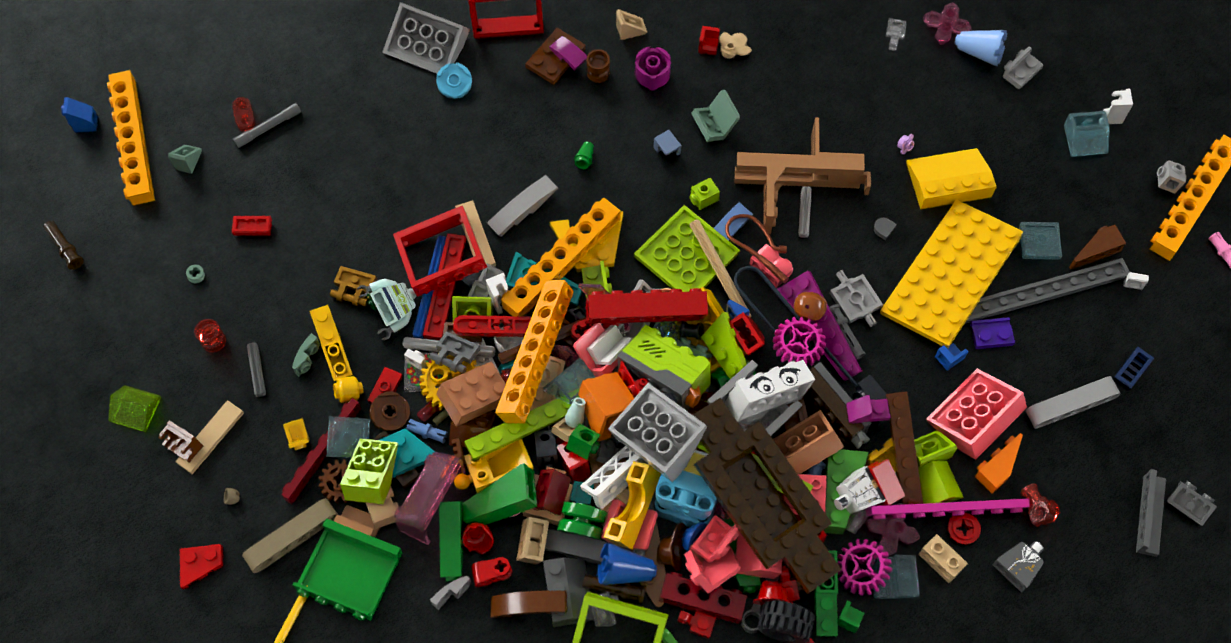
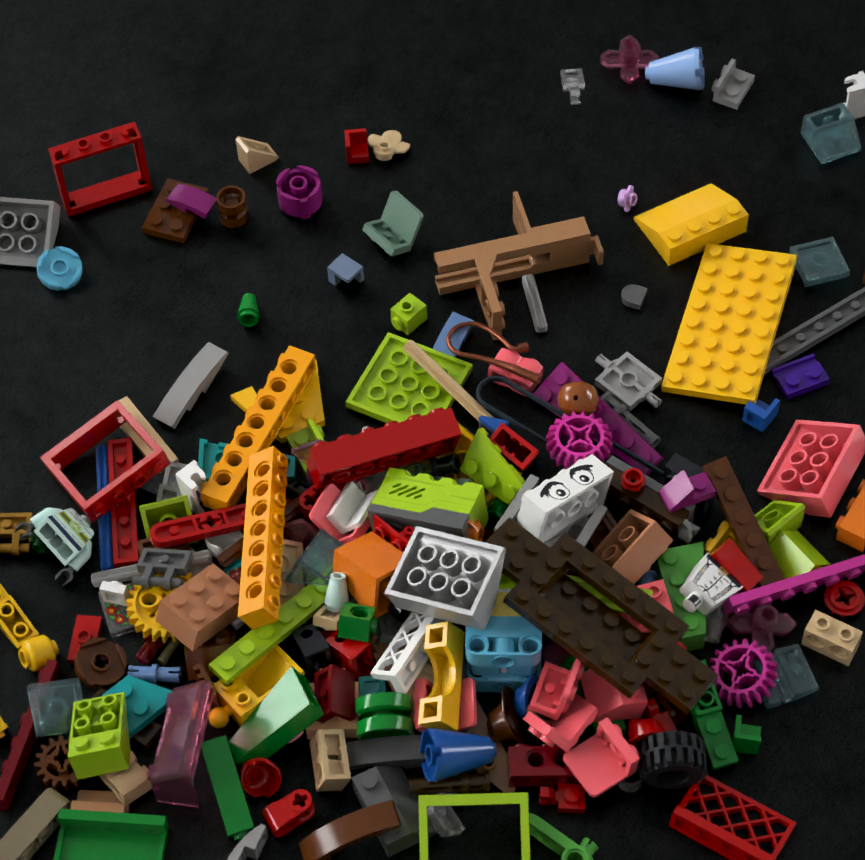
camera: 15 degrees left, 10 degrees down
none -> coral bracket [563,717,640,797]
none -> red plate [621,468,646,492]

